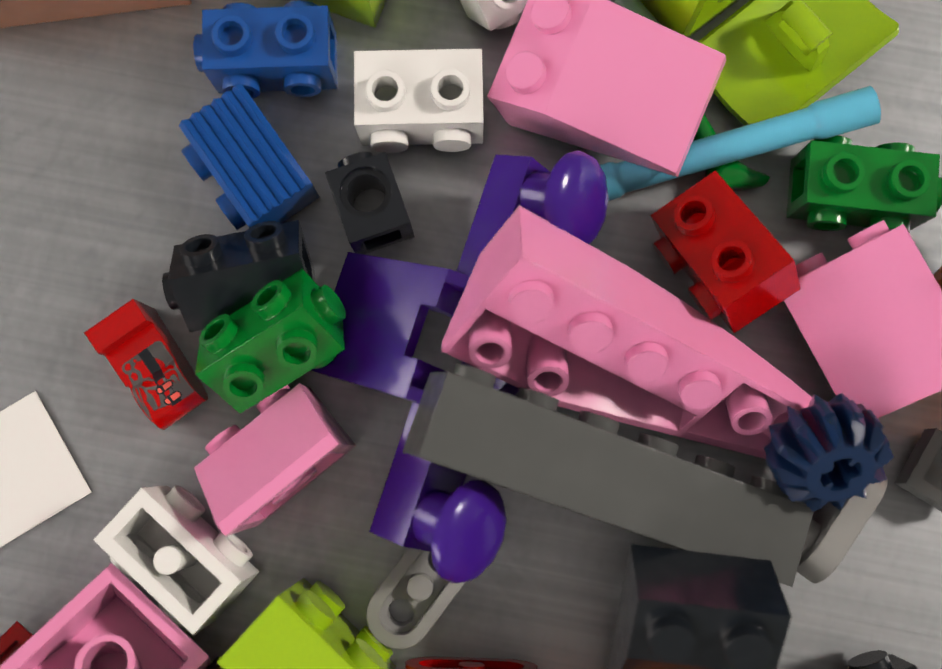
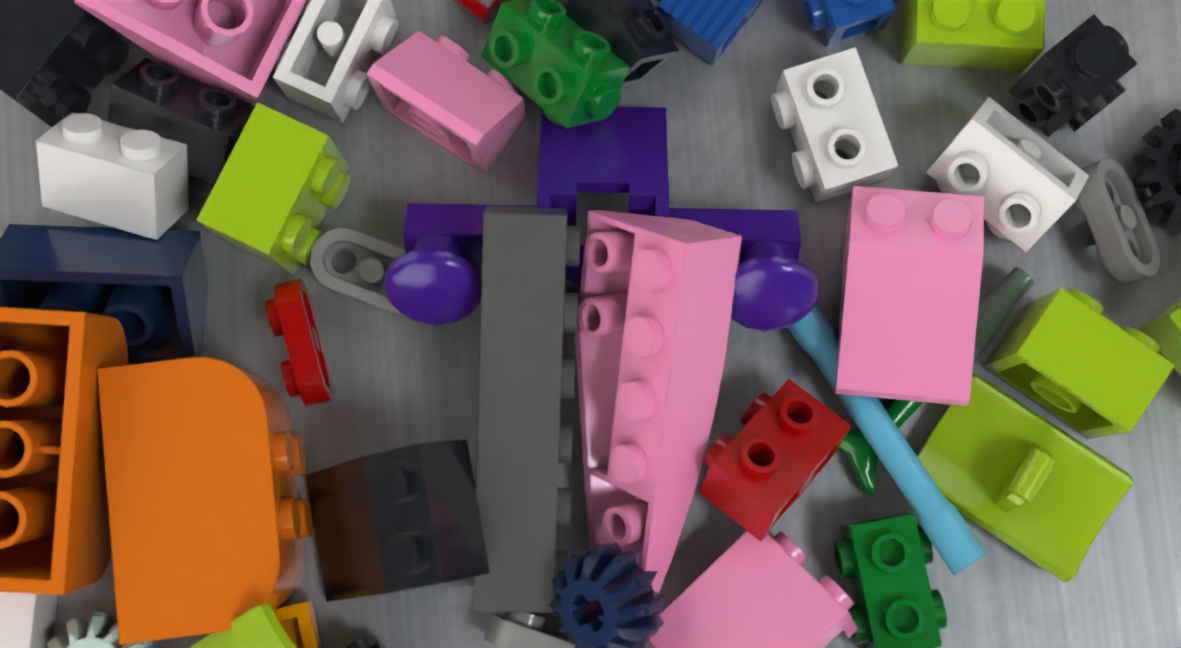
camera: 70 degrees right, 0 degrees up
black brick [325,152,414,254] -> none

